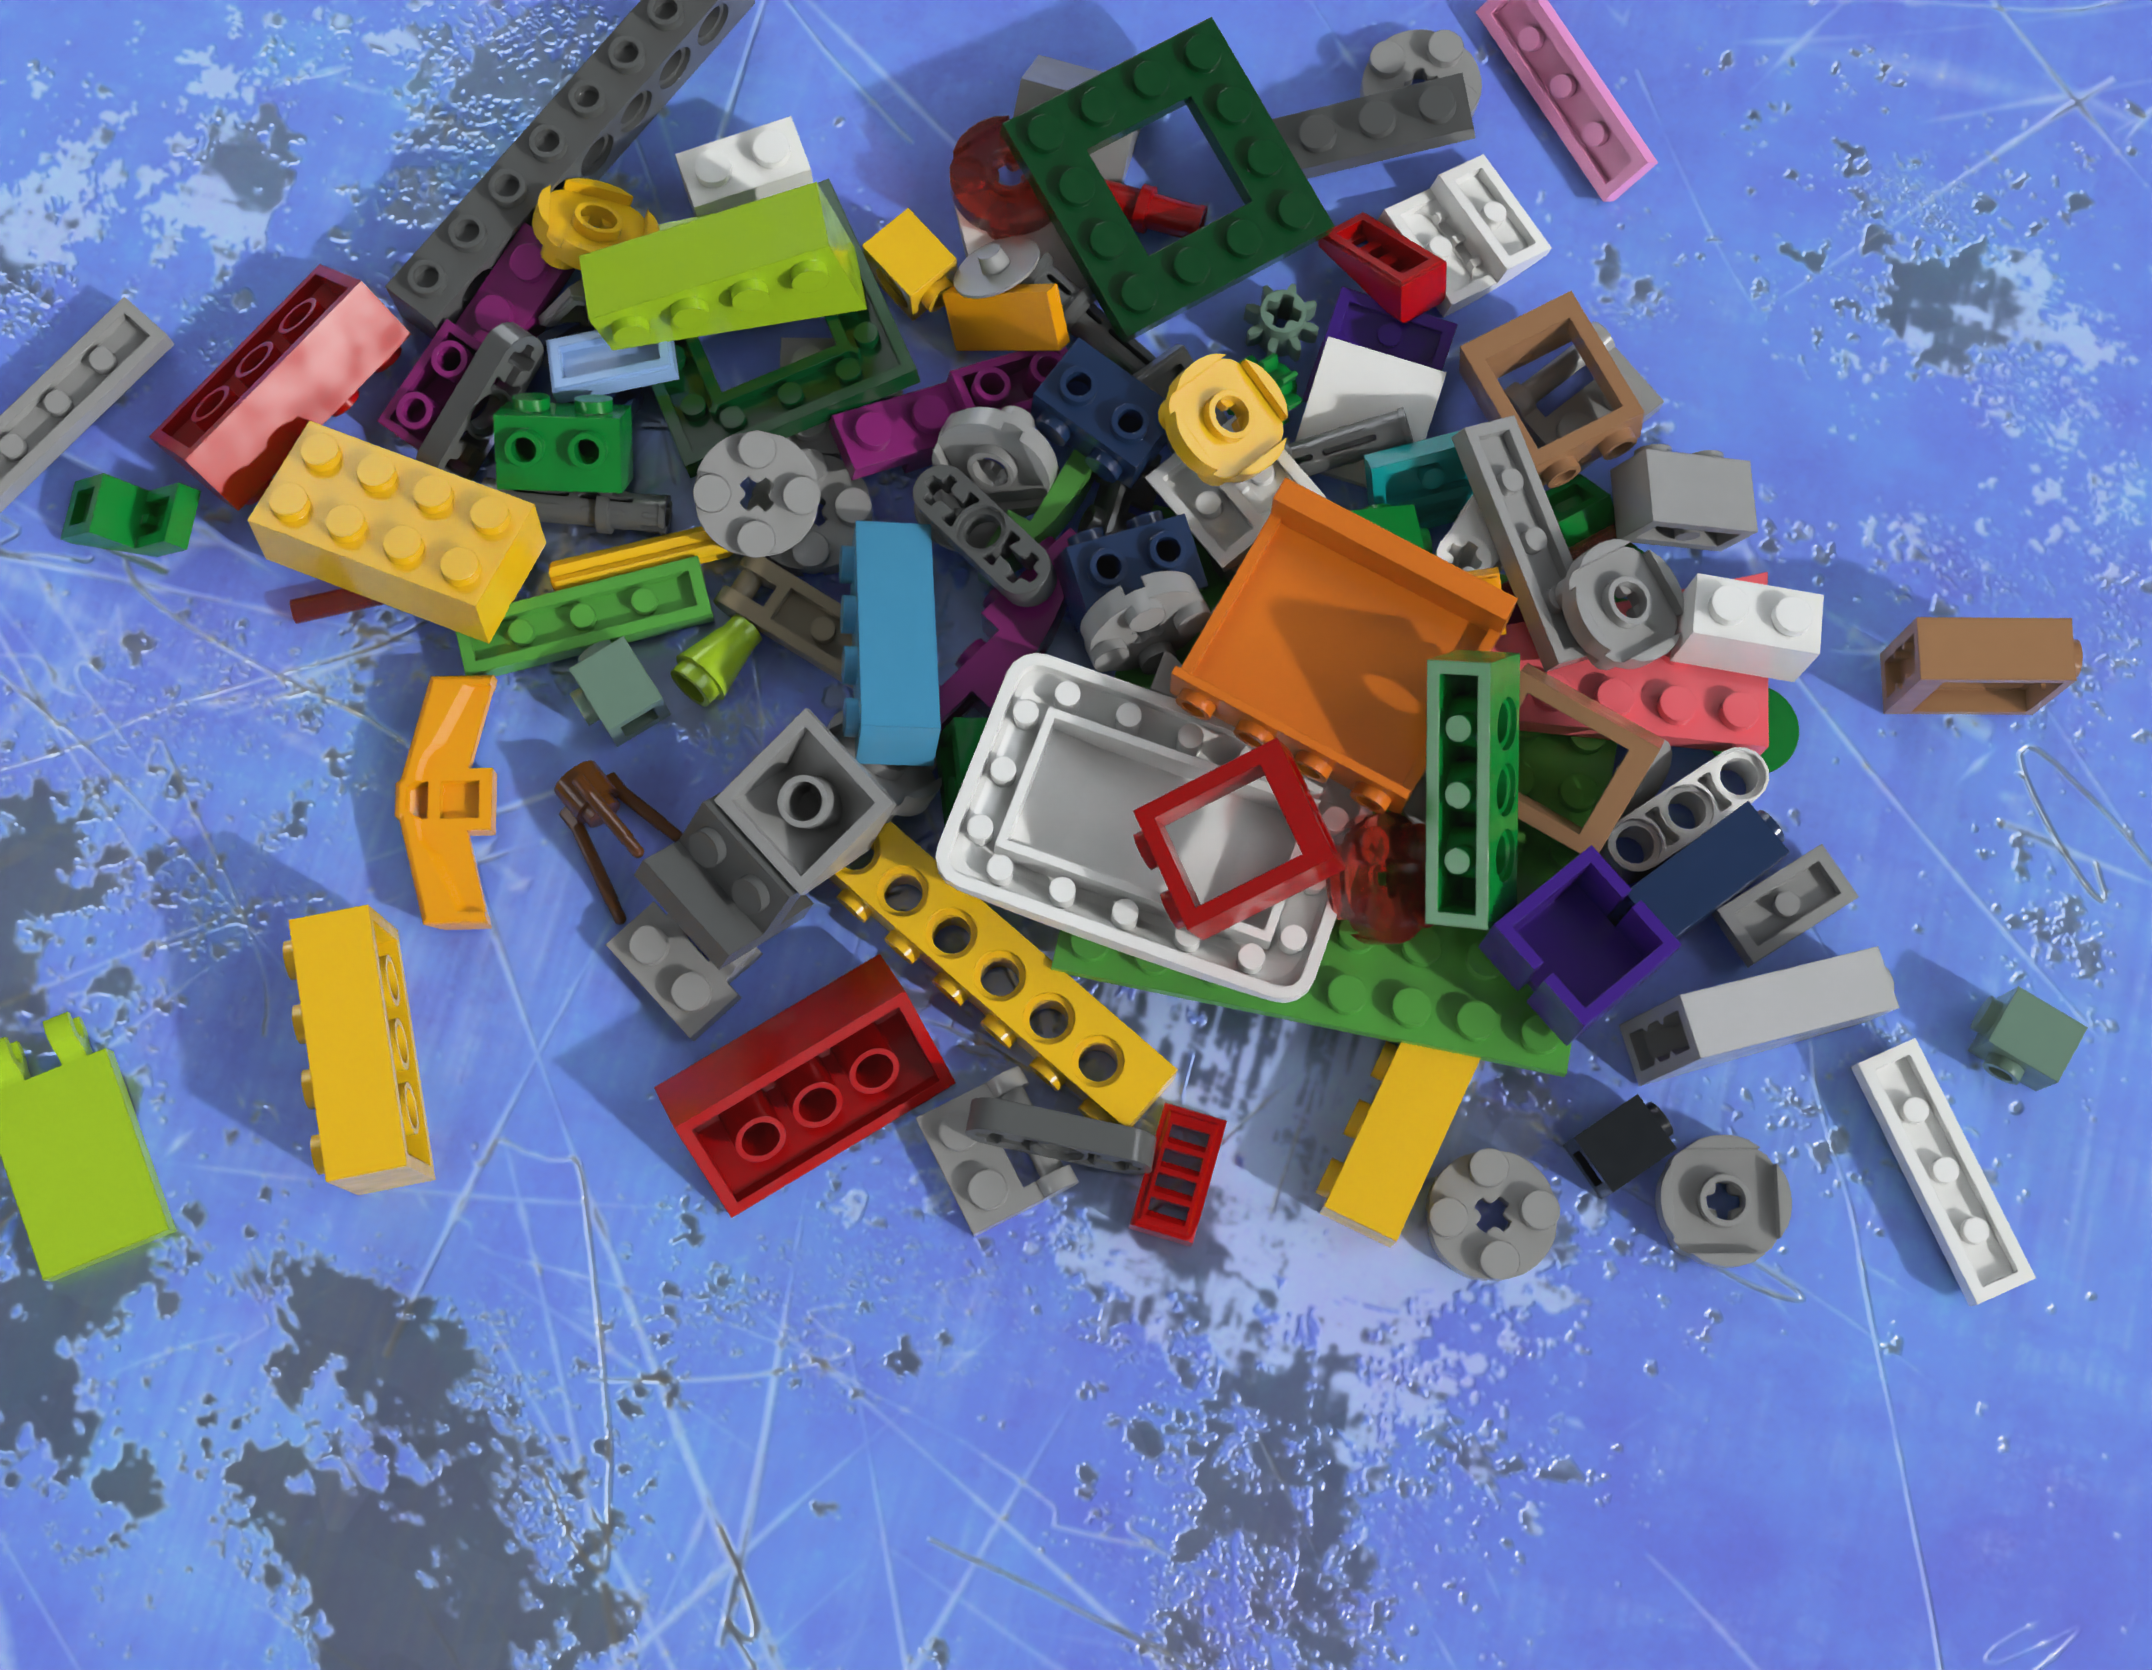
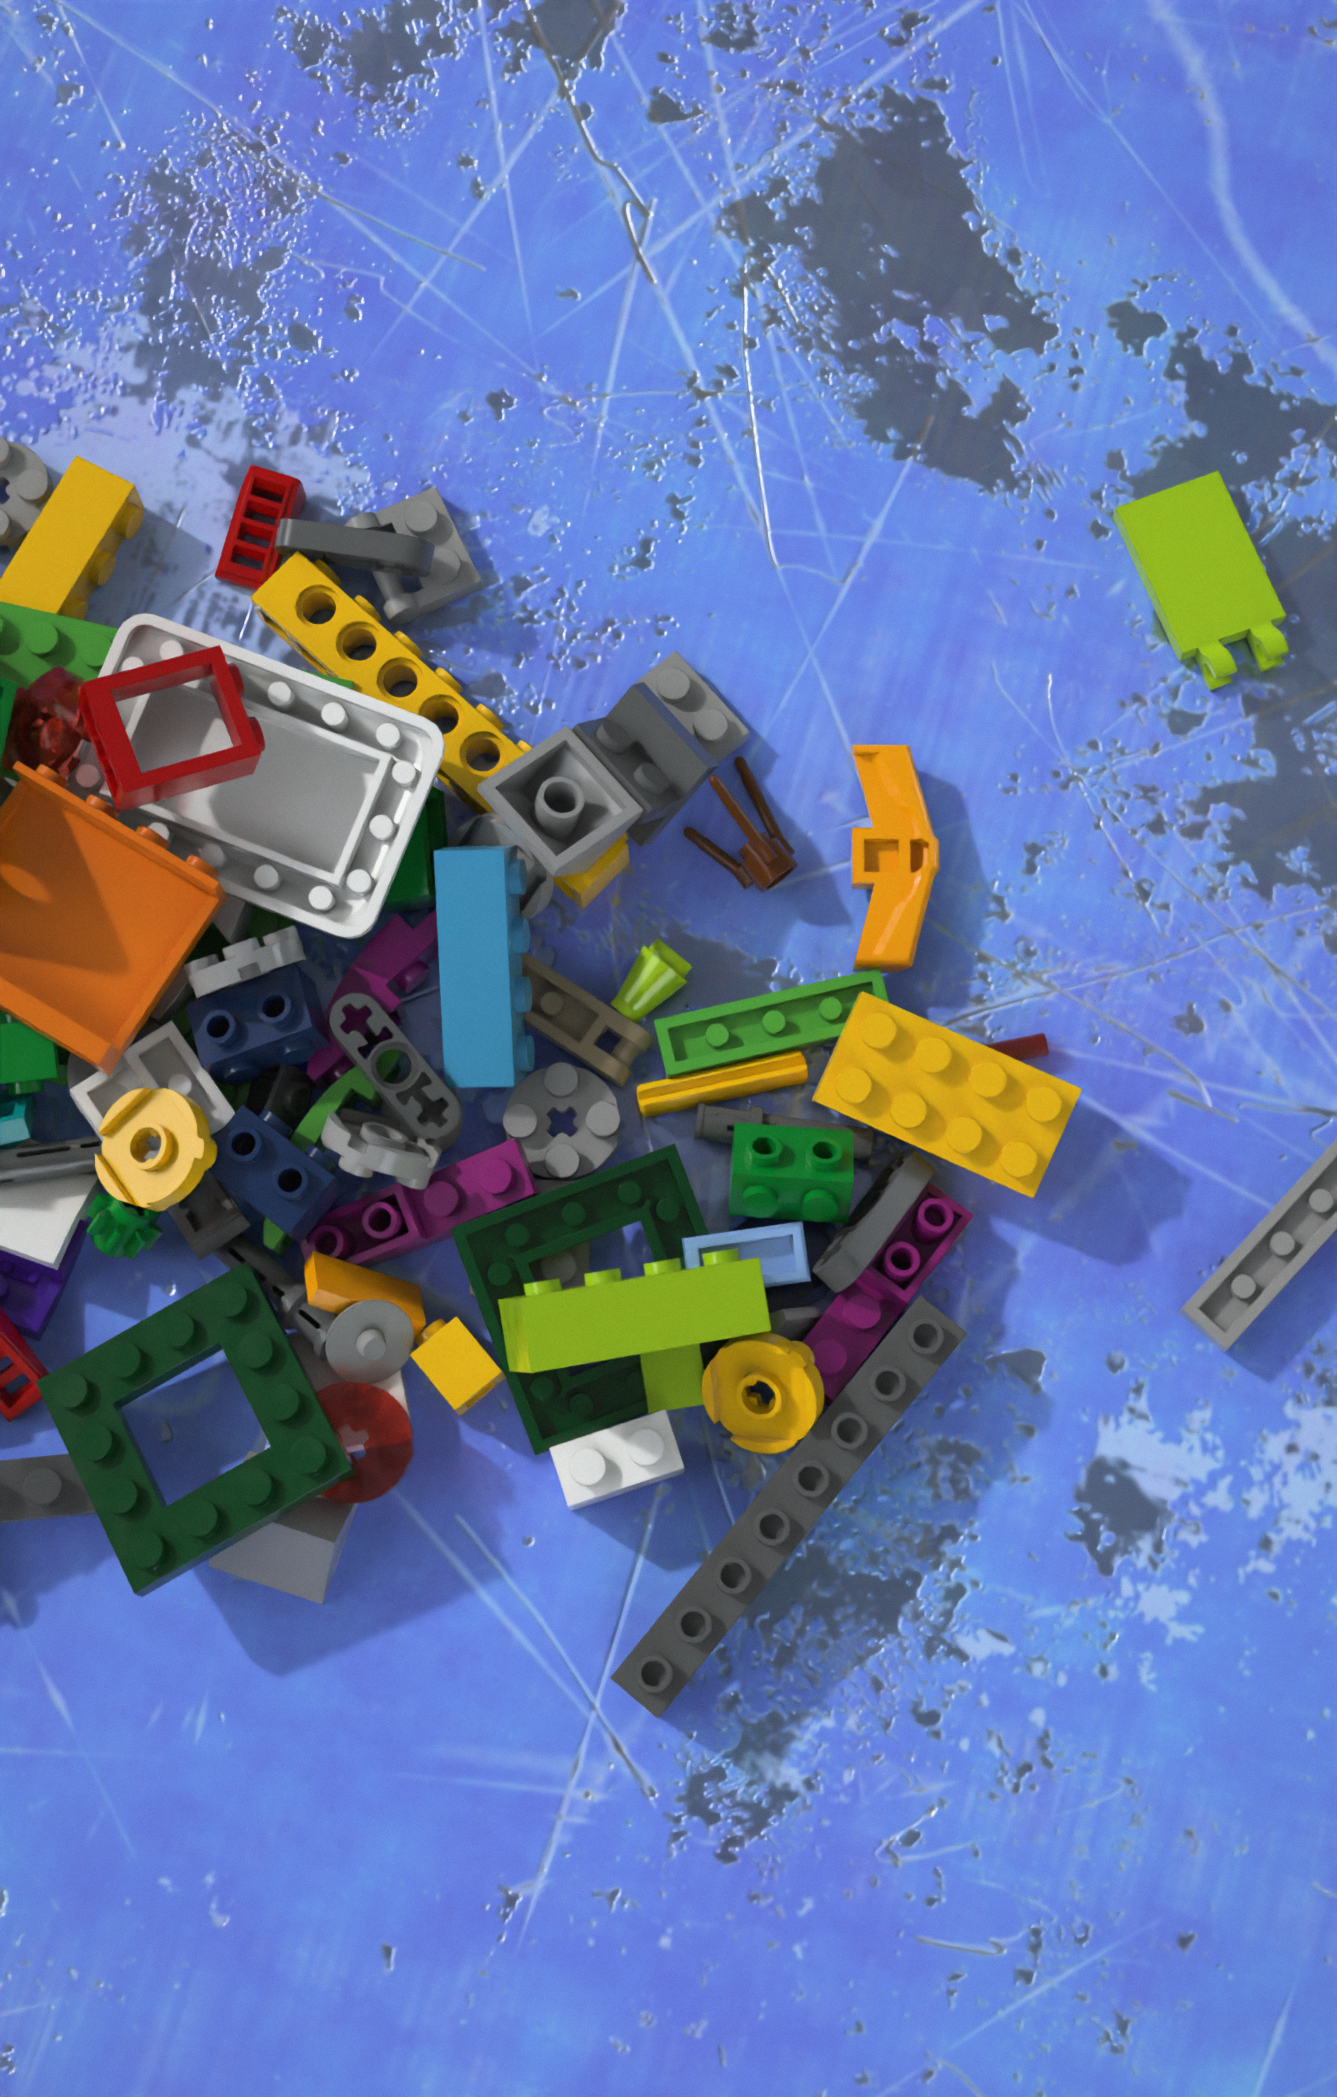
camera: 175 degrees left, 0 degrees up
green slope [60,473,201,557] -> none
slope [149,264,411,511] -> none
yellow brick [282,904,436,1195] -> none
sand green brick [569,636,671,747] -> none
red slope [654,954,956,1218] -> none
light grey plate [693,430,821,558] -> none
red pin [1104,179,1208,238] -> none
sand green gear [1243,284,1319,362] -> none

